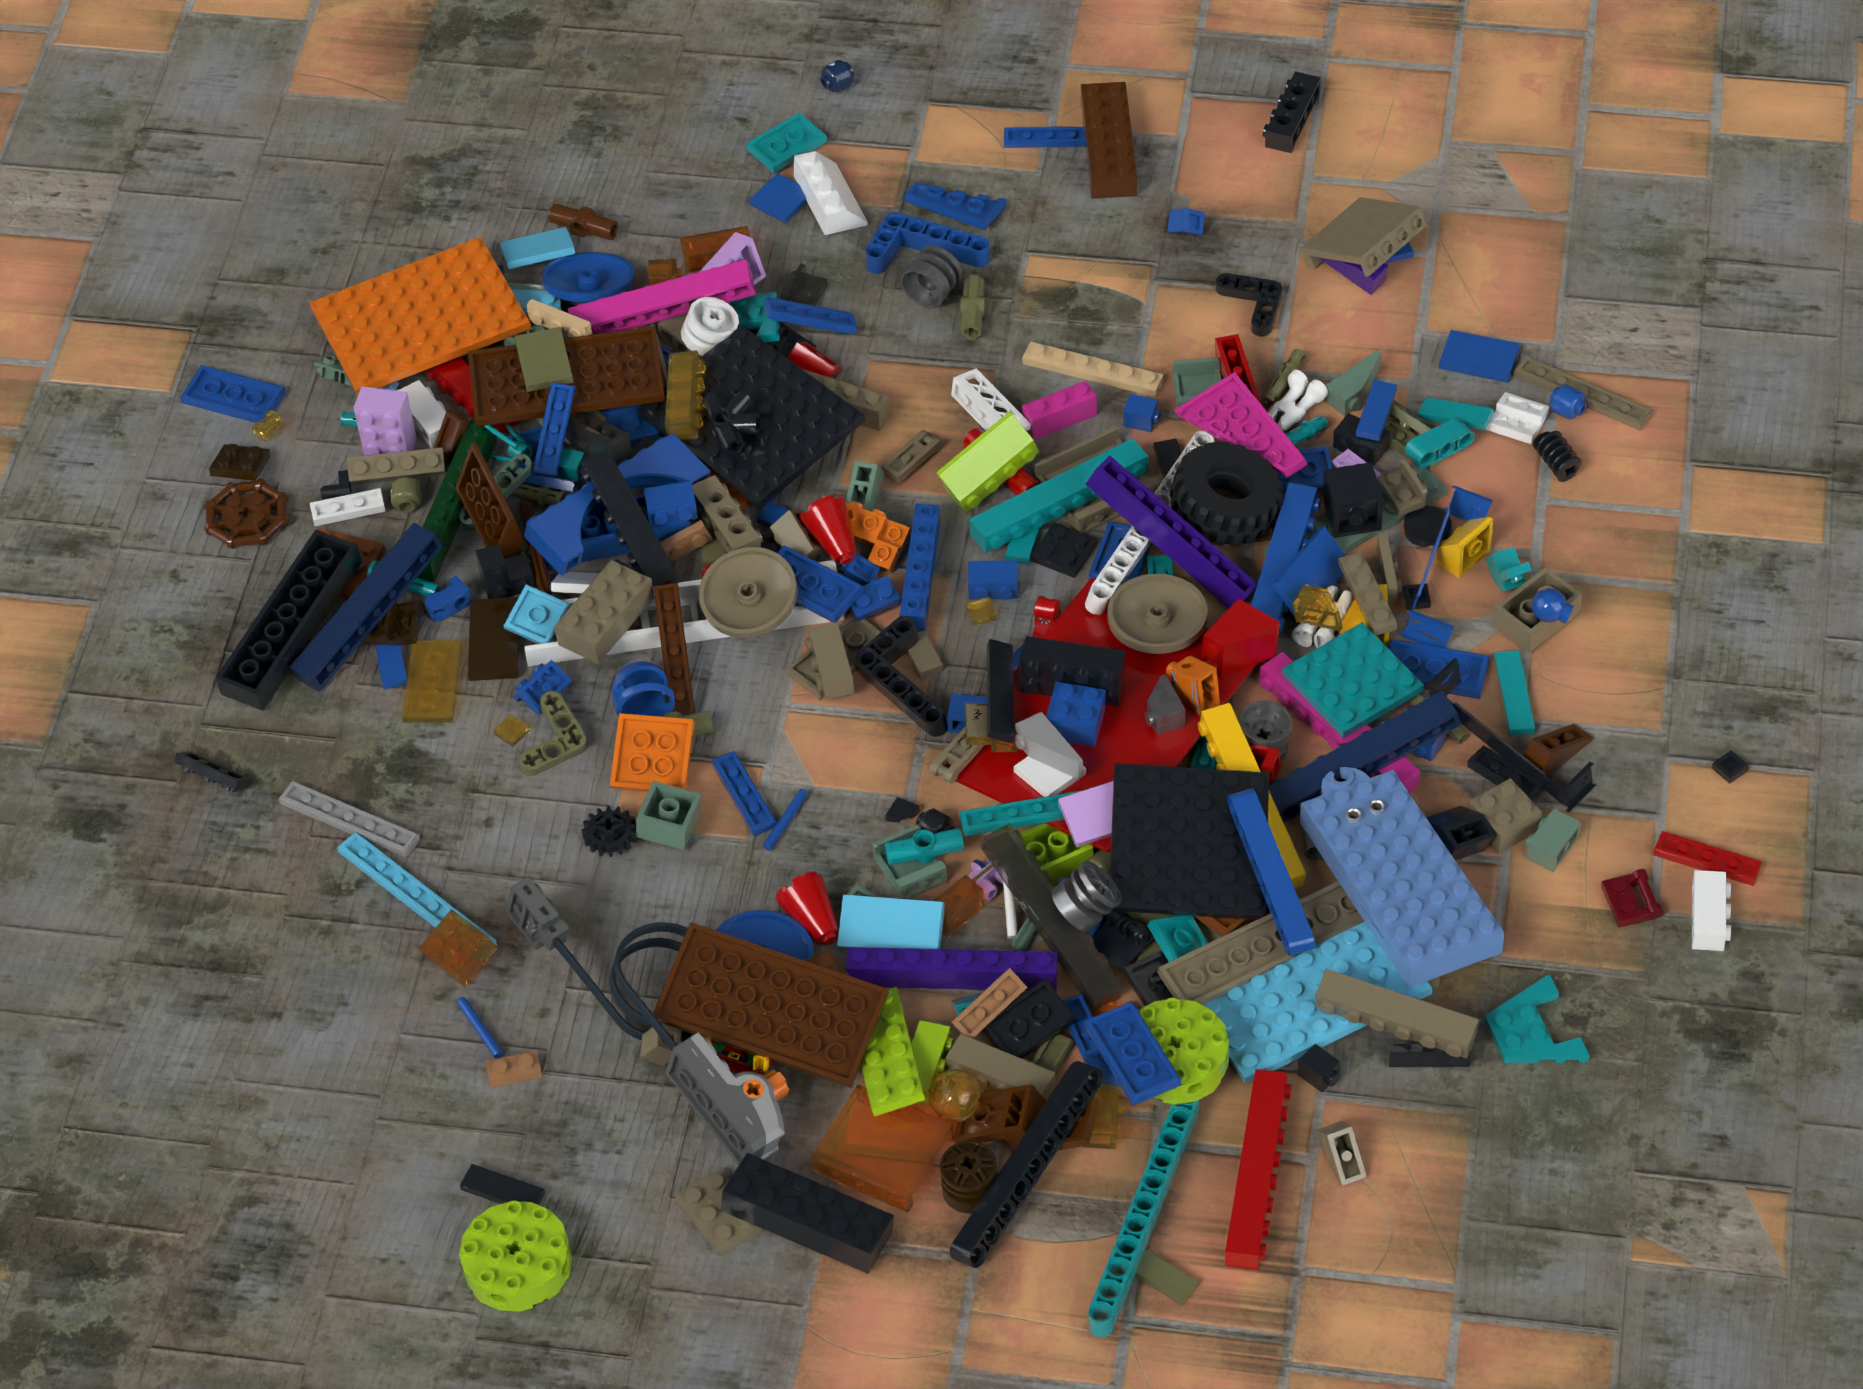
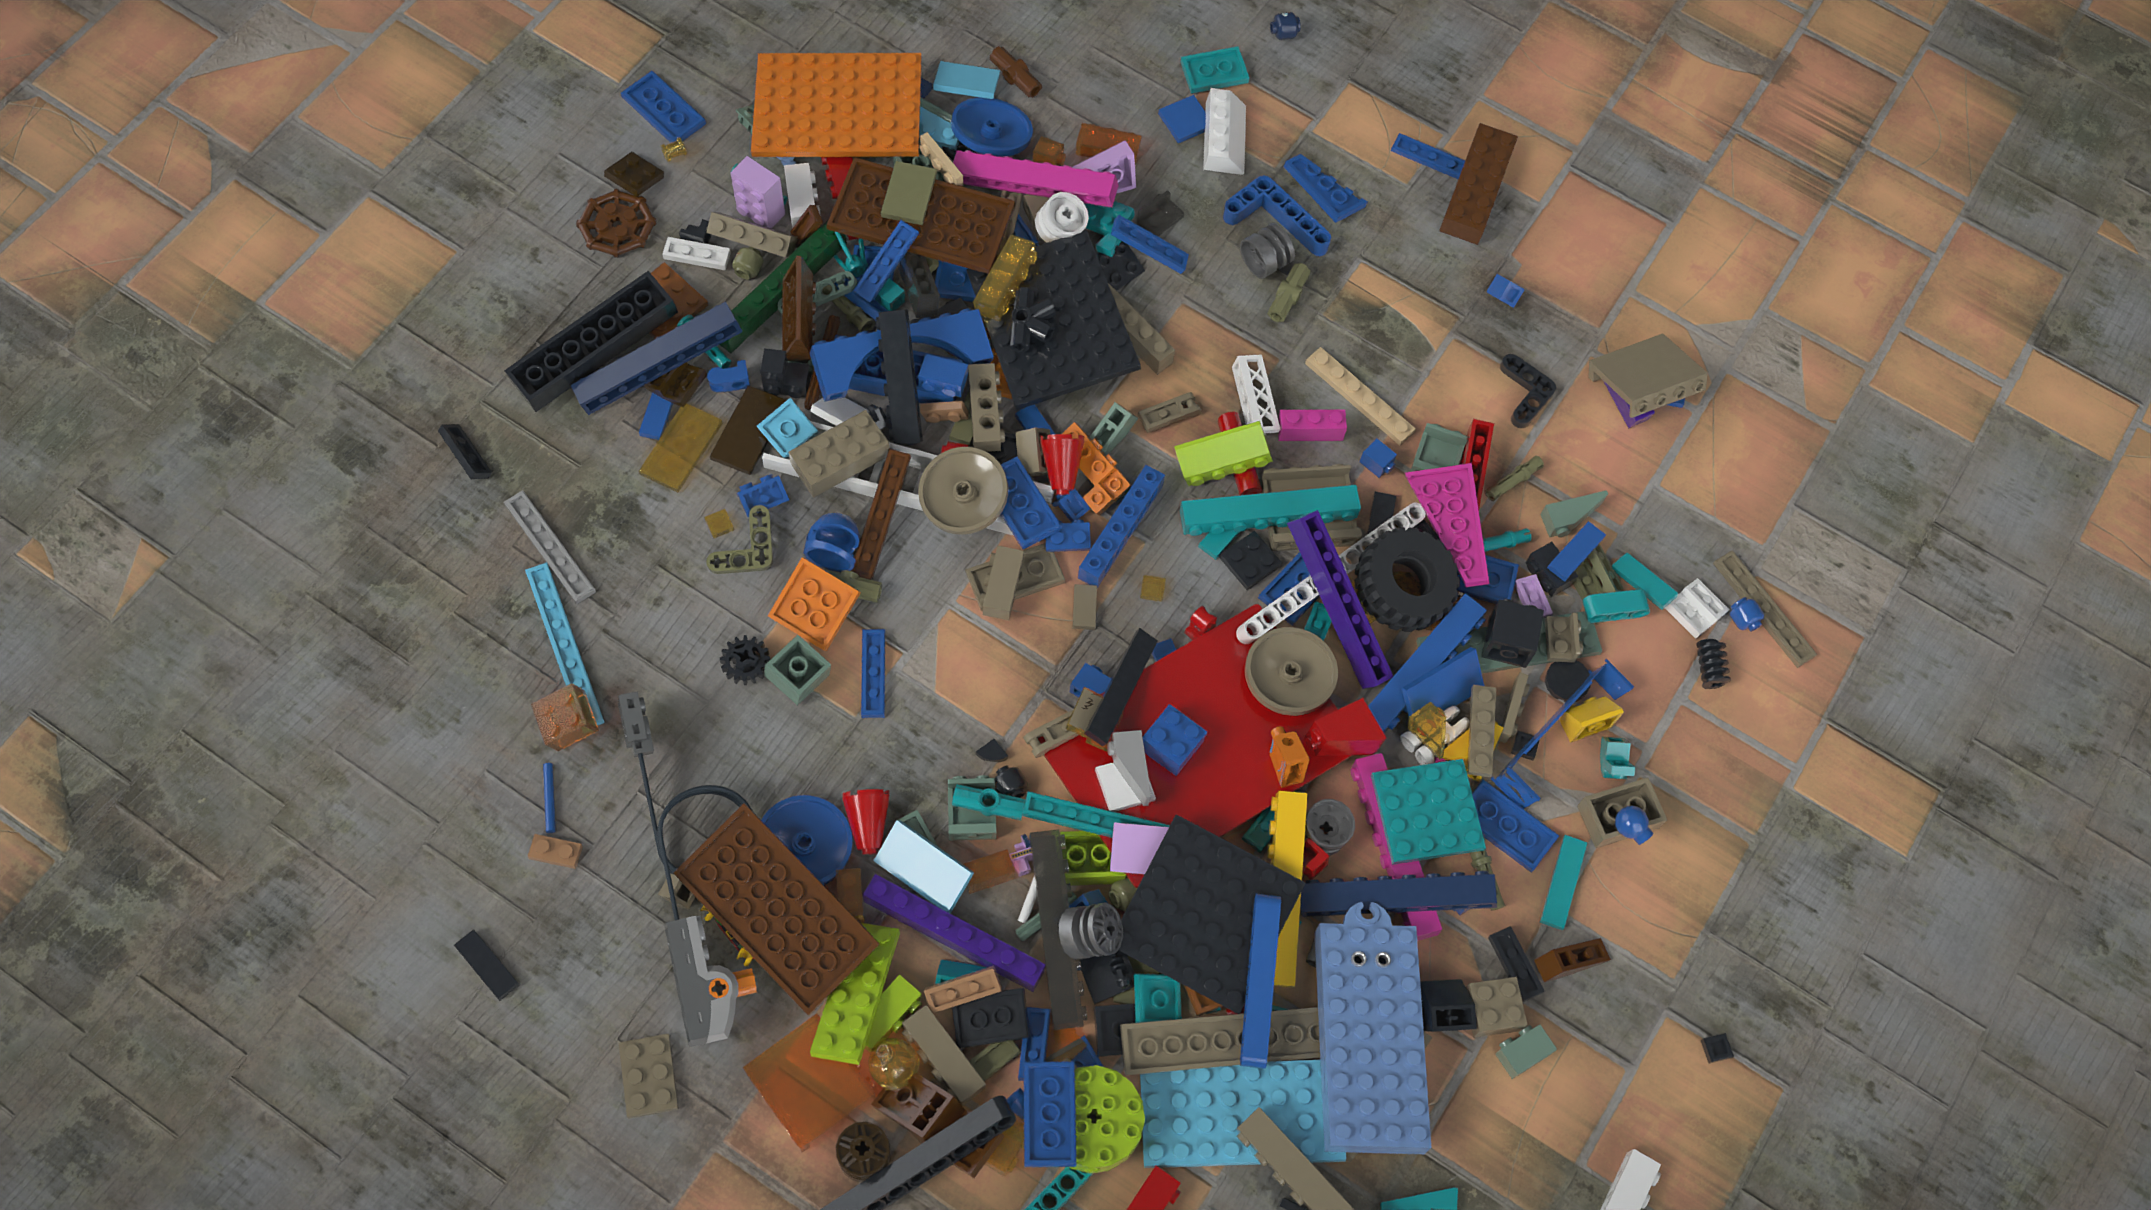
camera: 15 degrees right, 15 degrees up
lime brick [459,1201,572,1312] -> none
black brick [721,1153,894,1274] -> none
blue bar [763,789,808,851] -> none
red panel [788,341,842,378] -> none
black beam [856,616,948,737] -> none
blue brick [968,561,1018,600] -> none
black brick [1020,636,1125,706] -> none
flat silver slope [1144,675,1185,735] -> none
black brick [1263,71,1321,153] -> none
white piece [1267,370,1328,433] -> none
black brick [1298,1043,1340,1092] -> none
black piece [1424,658,1596,812] -> none
blue tile [1439,330,1520,383] -> none
dark red plate [1601,869,1664,928] -> none
red tile [1653,831,1762,886] -> none

